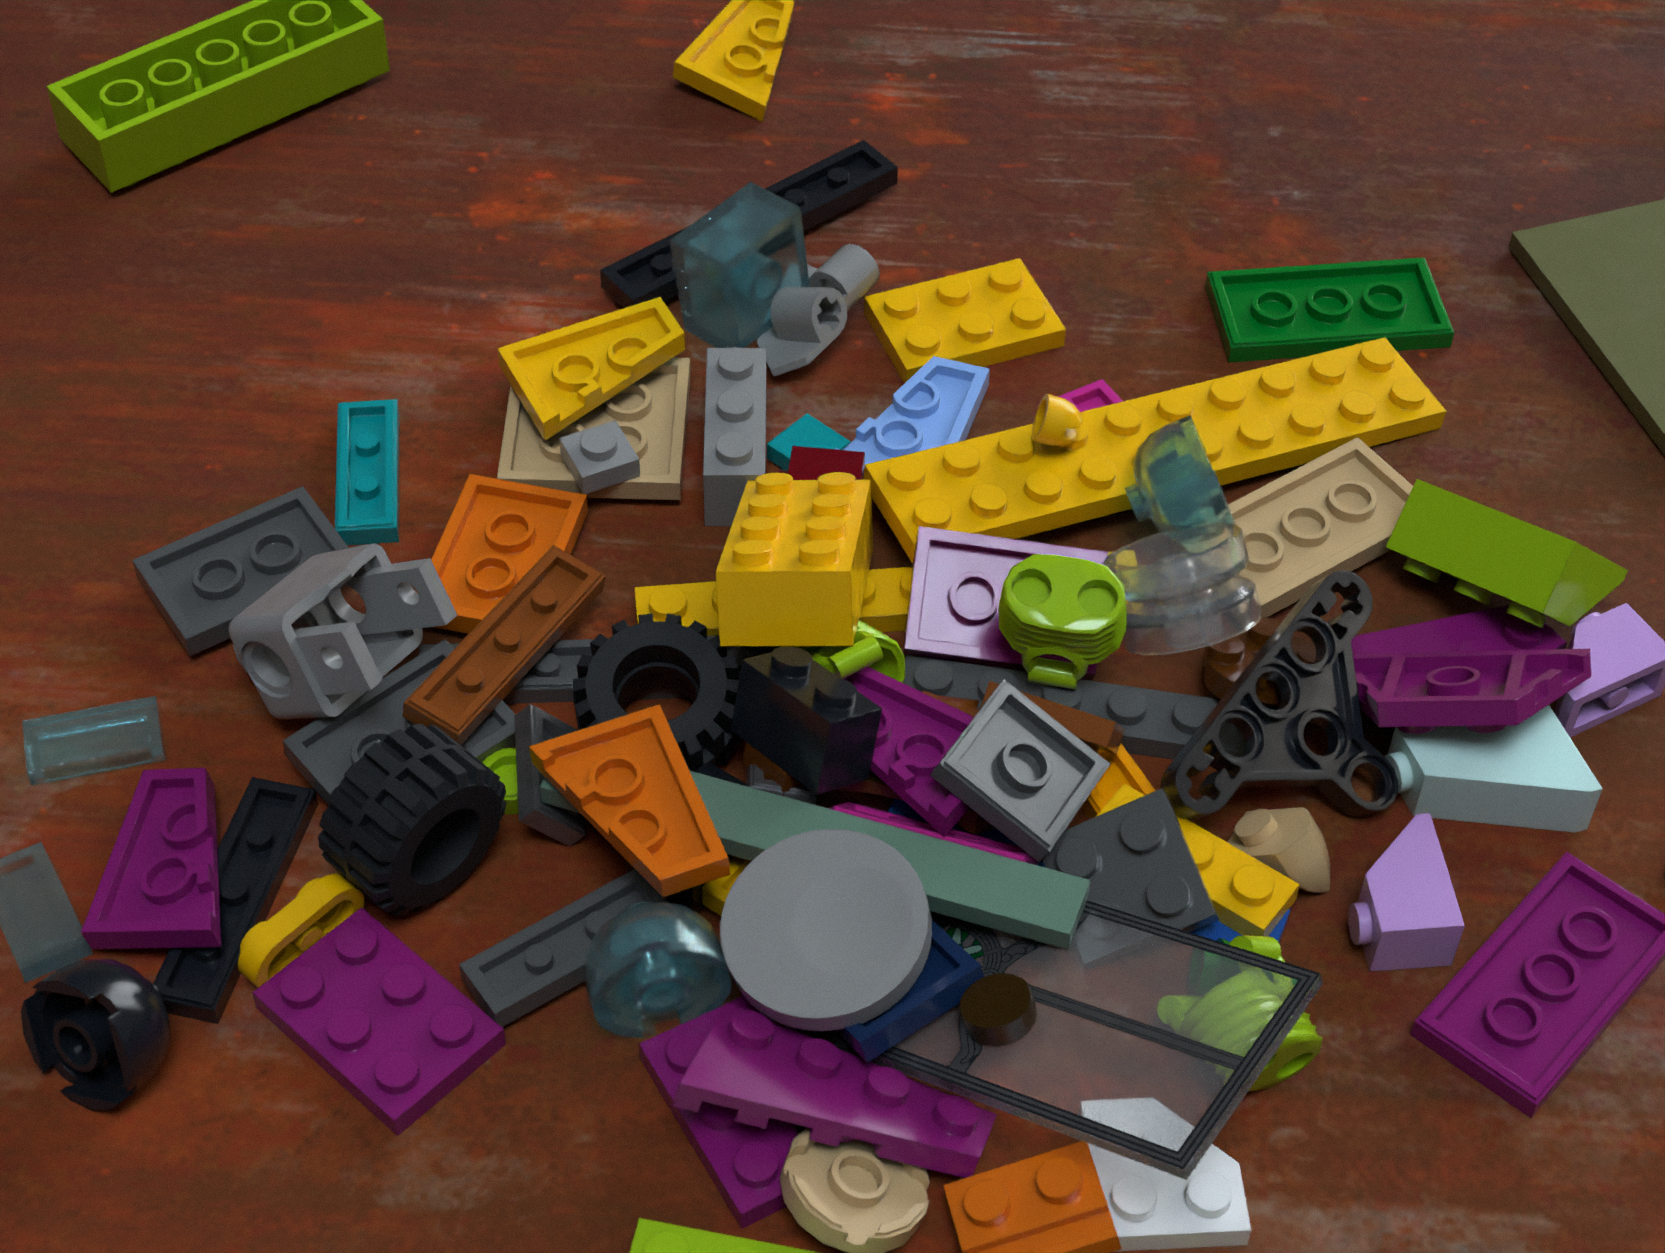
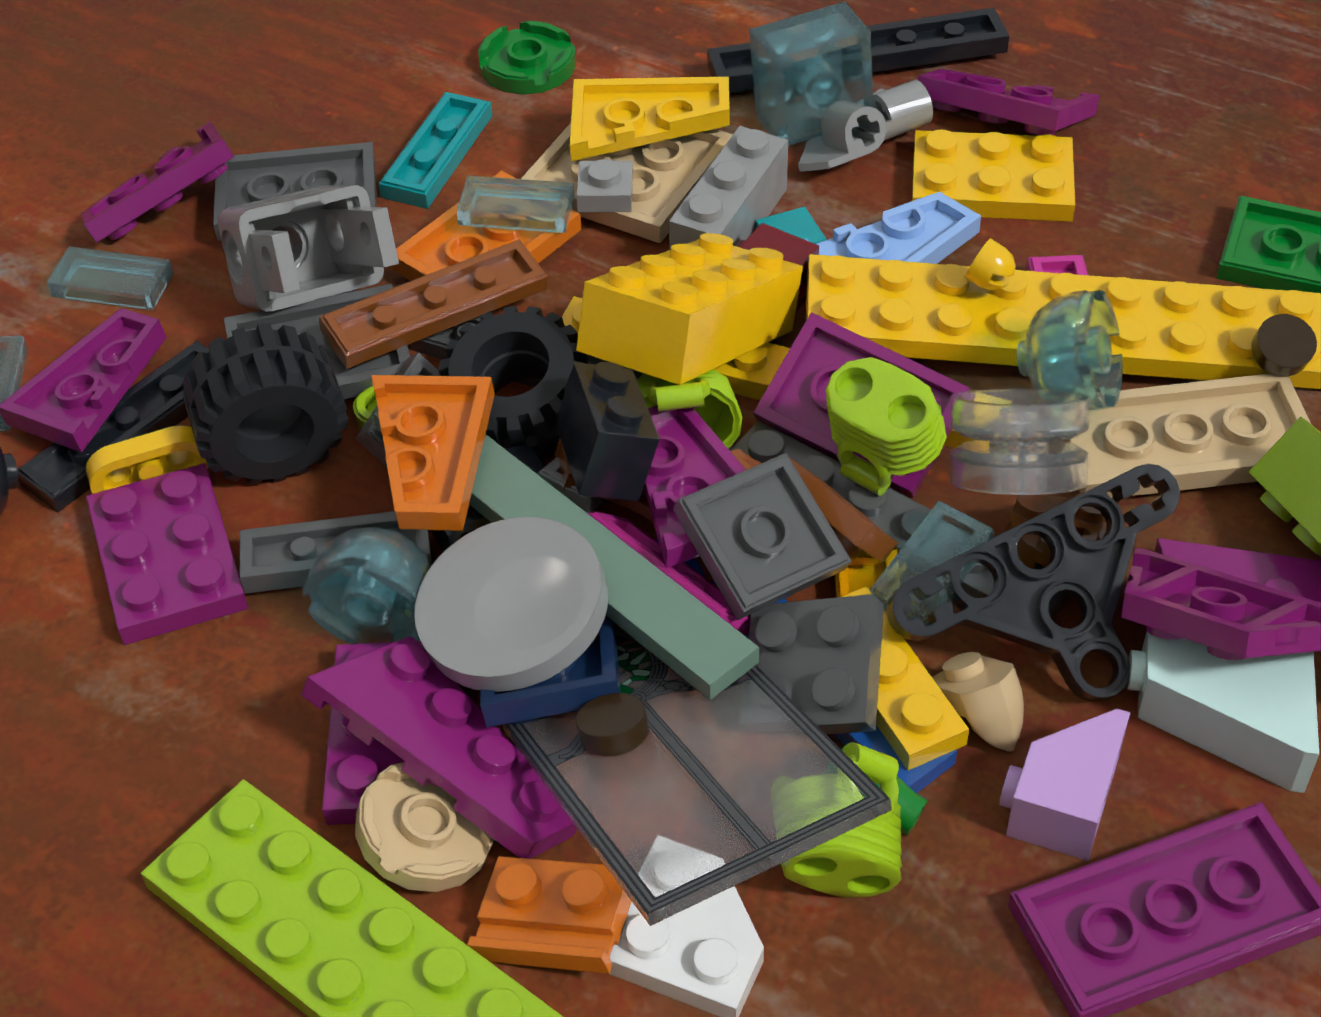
camera: 30 degrees right, 0 degrees up
none -> magenta wing [81,121,234,242]
none -> clear light blue tile [457,175,575,233]
none -> green tile [478,21,576,95]
none -> clear light blue tile [870,501,993,626]
none -> magenta wing [918,69,1100,135]
none -> dark brown tile [1251,314,1317,377]

